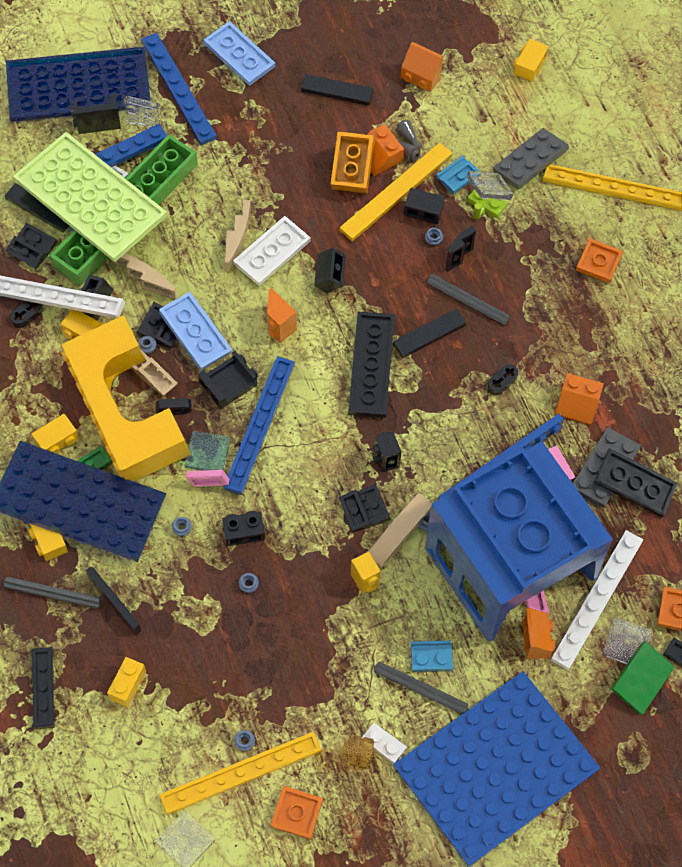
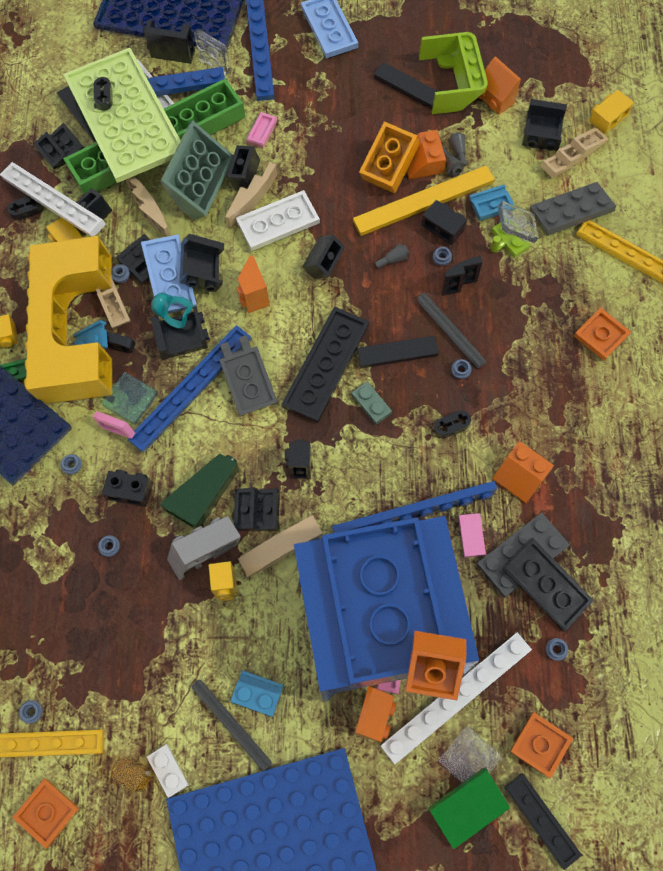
camera: 25 degrees right, 5 degrees up
none -> dark azure plate [74,320,108,350]
none -> black beam [94,77,113,111]
none -> teal piece [151,292,193,328]
none -> sand green slope [160,120,233,220]
none -> dark green slope [160,454,239,529]
none -> light grey wedge [167,516,241,580]
none -> black panel [180,234,224,292]
none -> dark grey tile [219,335,278,417]
none -> black brick [227,145,260,190]
none -> bright pink tile [246,112,277,149]
none -> sand green plate [352,381,392,425]
none -> dark grey cone [375,242,410,269]
none -> orange slope [405,631,466,701]
none -> lime windscreen [419,32,488,114]
none -> sand blue plate [451,359,471,379]
none -> black panel [522,99,567,151]
none -> tan slope [540,127,608,178]
none -> sand blue plate [546,638,568,661]

